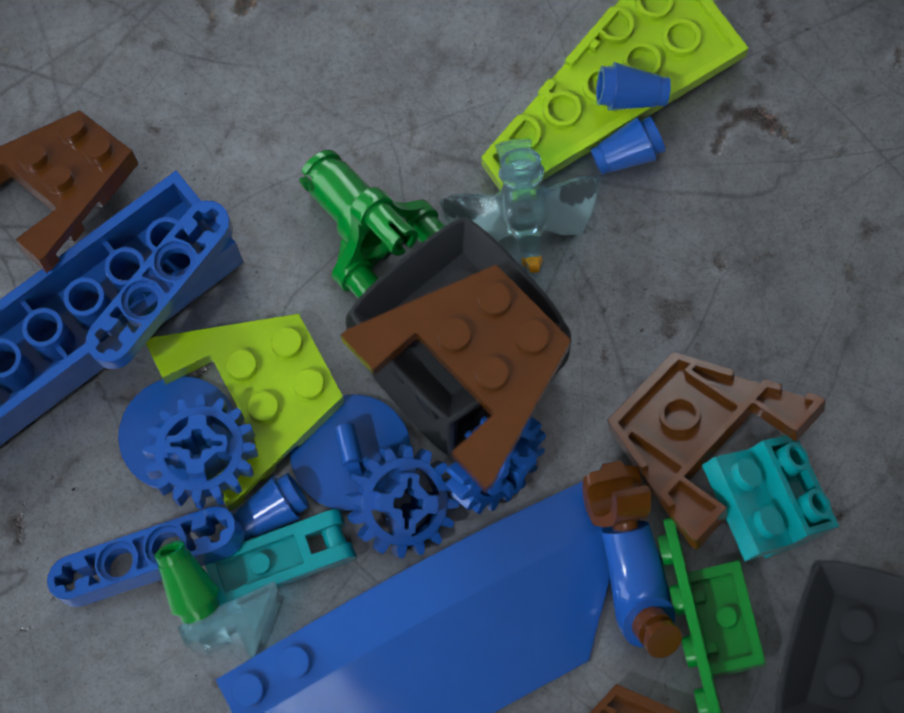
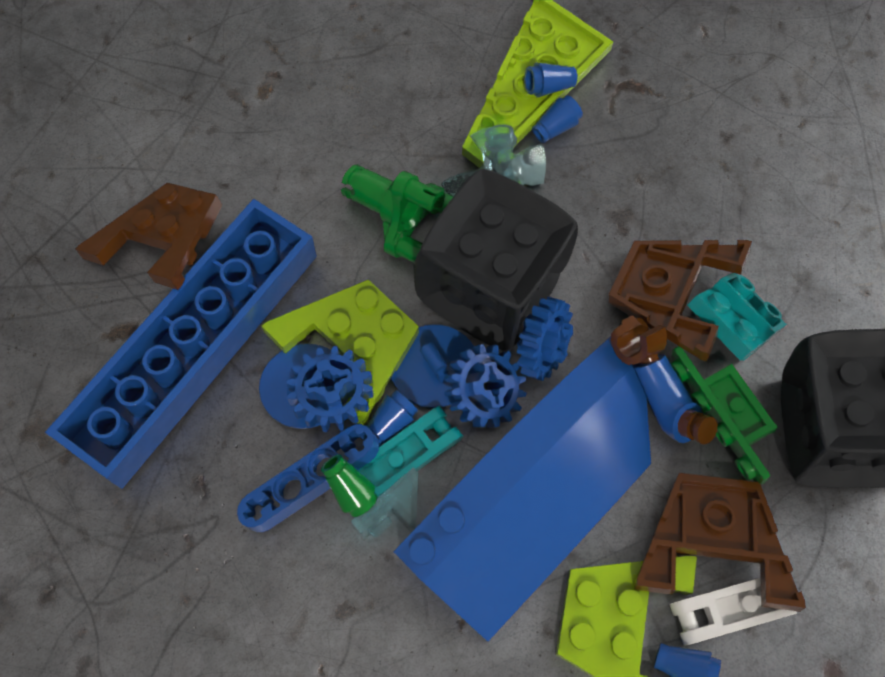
camera: 25 degrees left, 5 degrees down
blue beam [86,200,233,369] -> none
reddish brown wing [340,265,571,493] -> none

